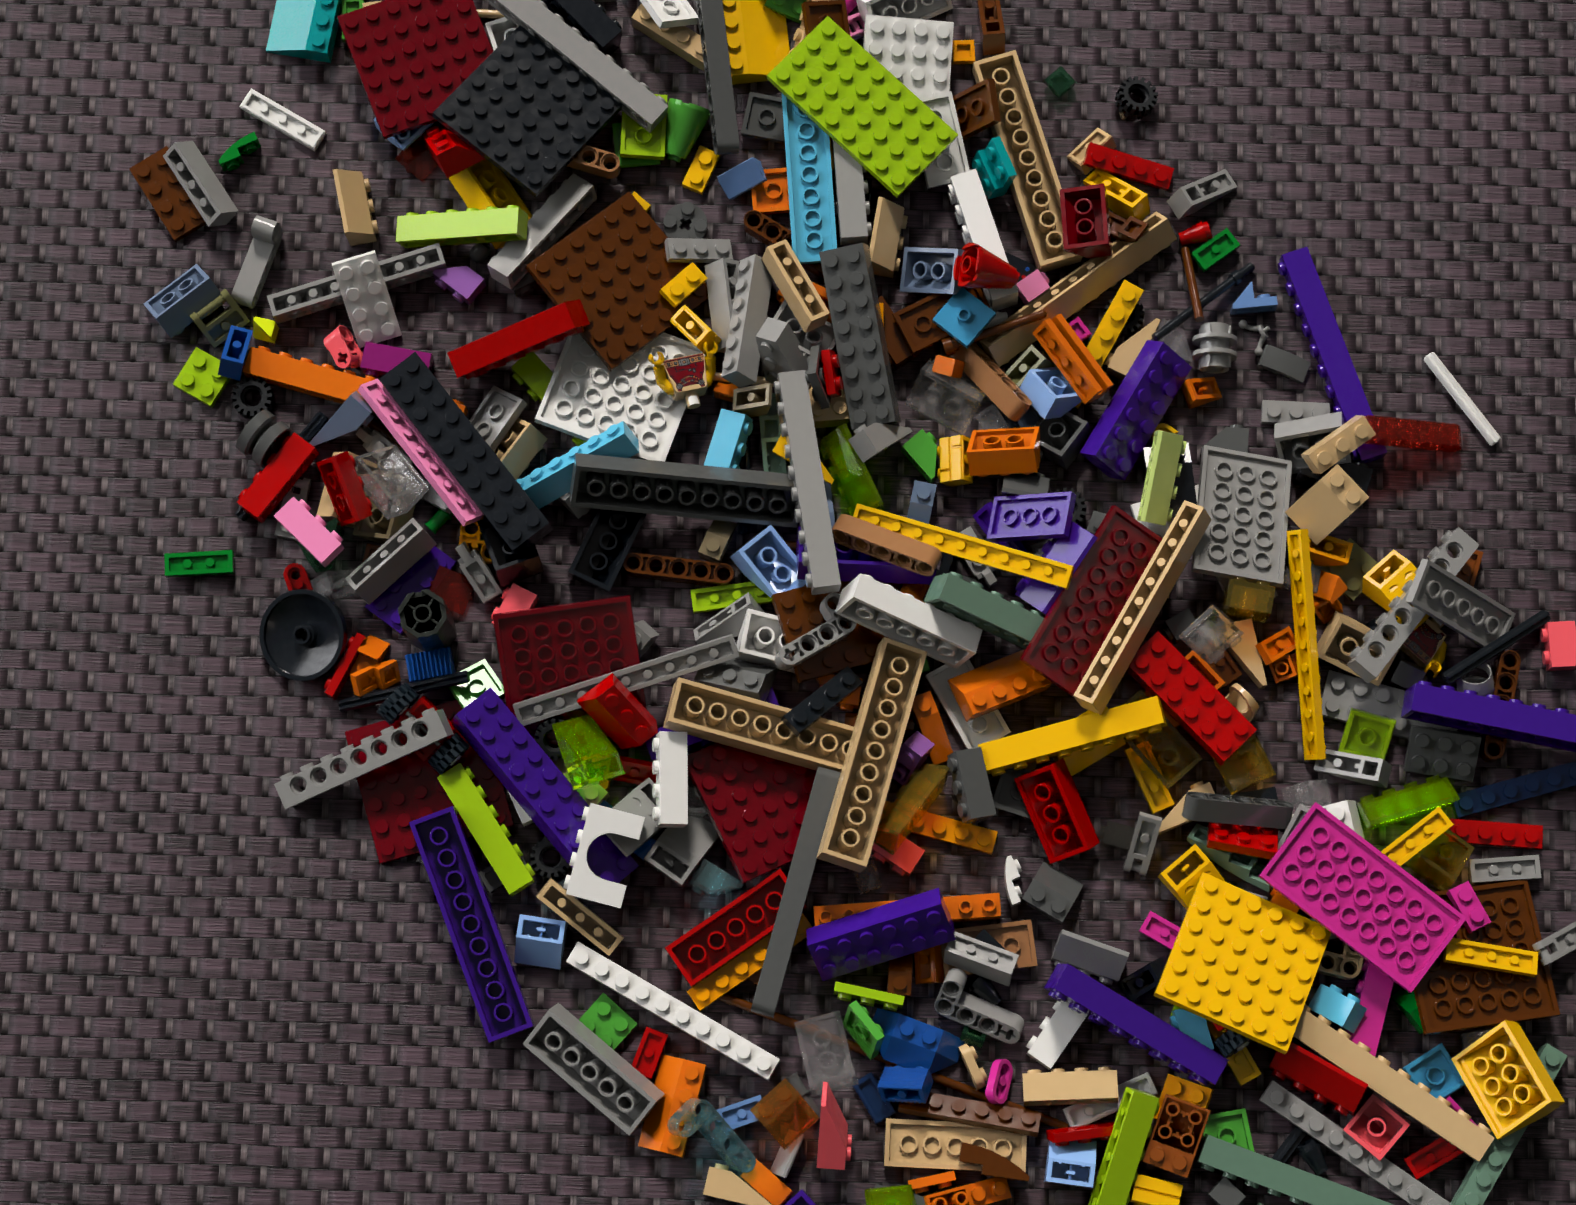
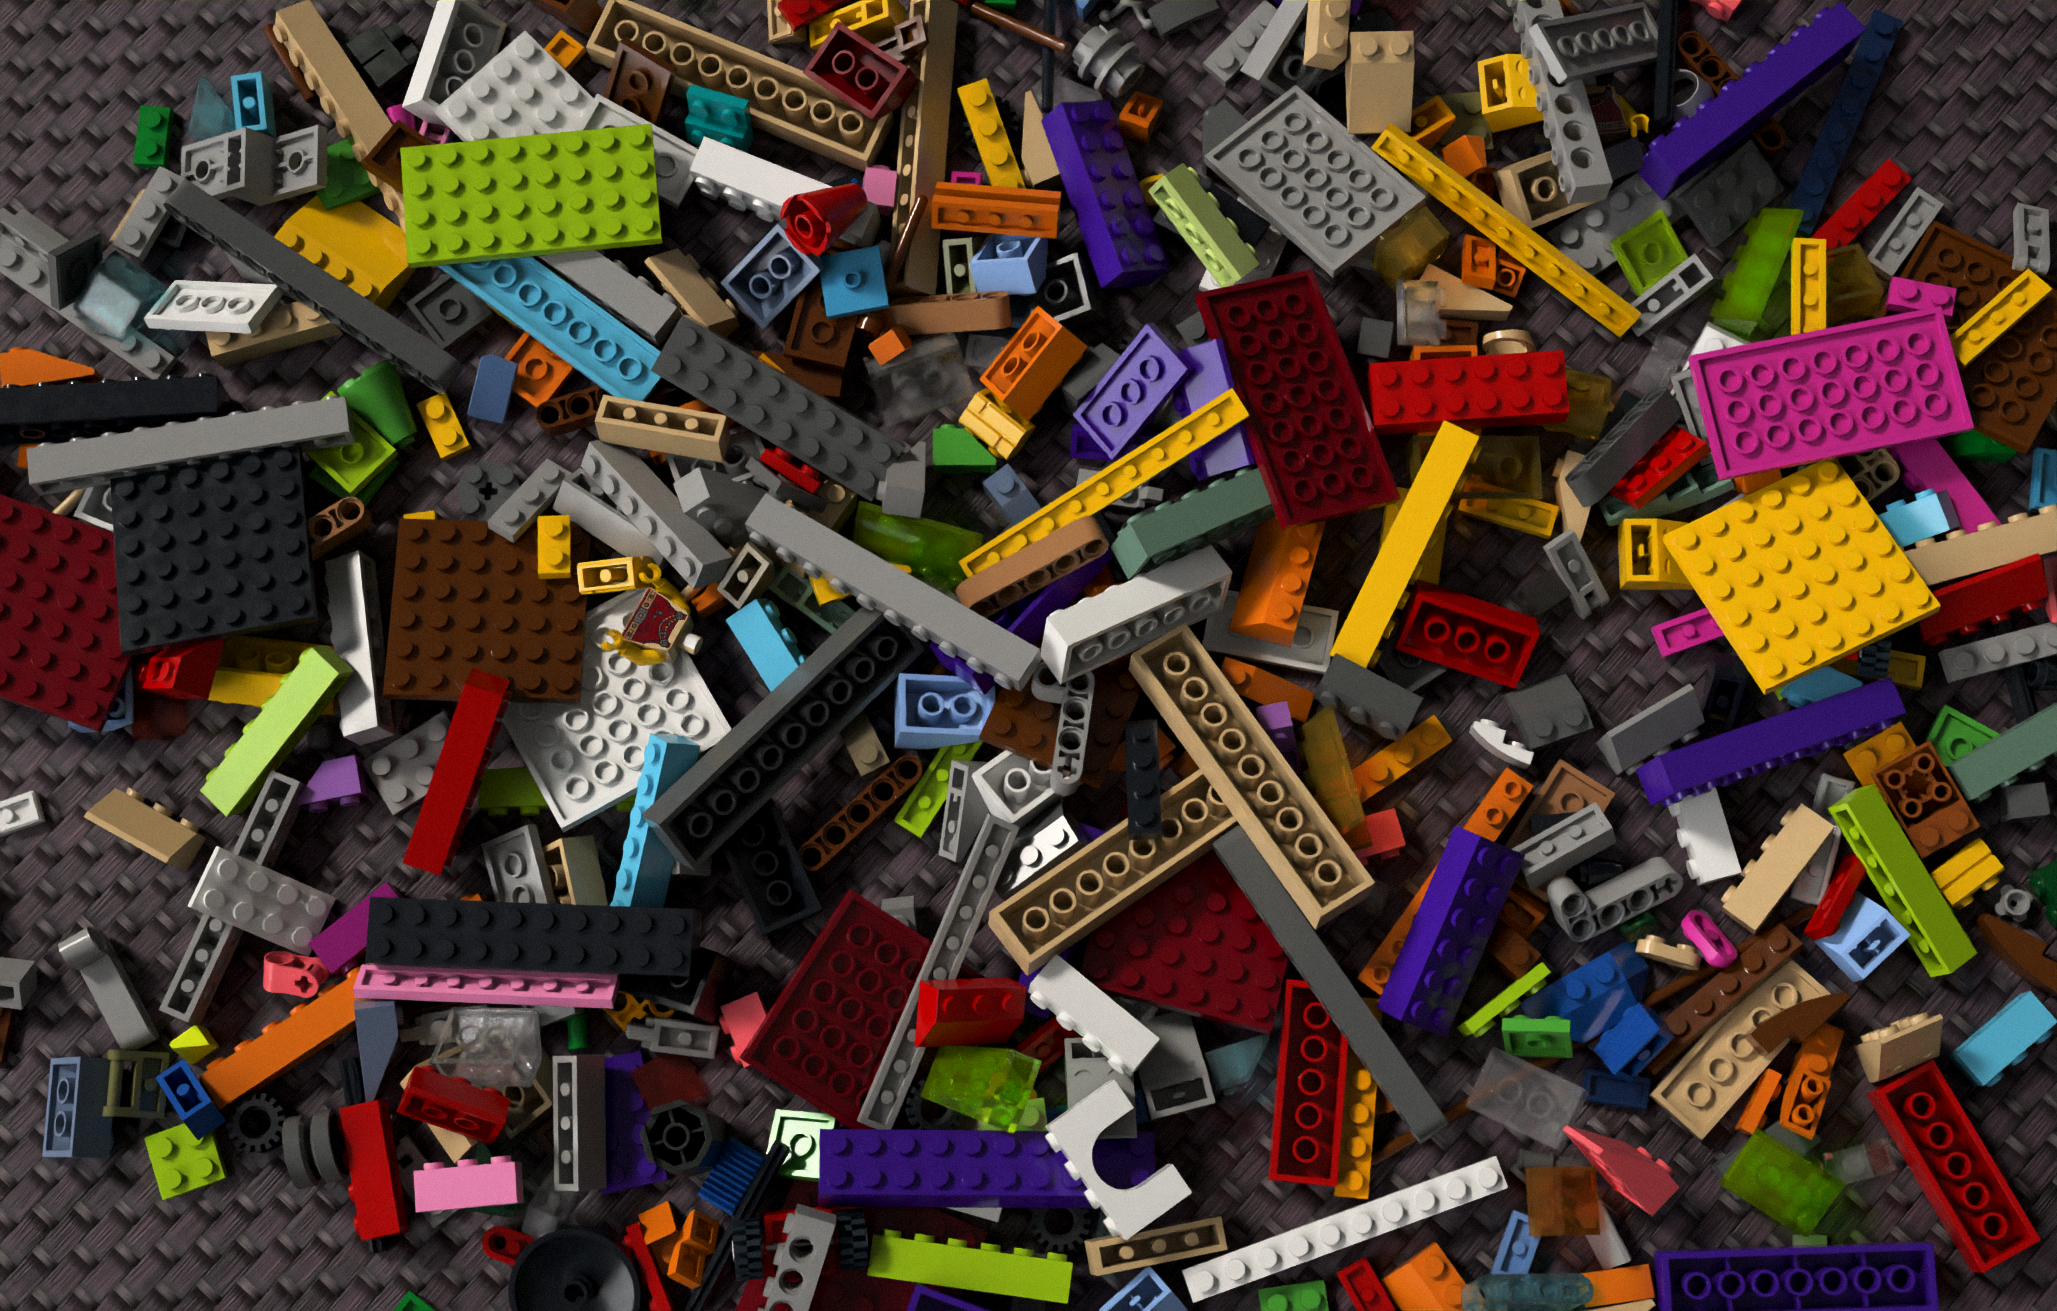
camera: 45 degrees left, 0 degrees up
tan brick [1073,500,1211,715] -> none
none -> light grey plate [361,711,451,817]

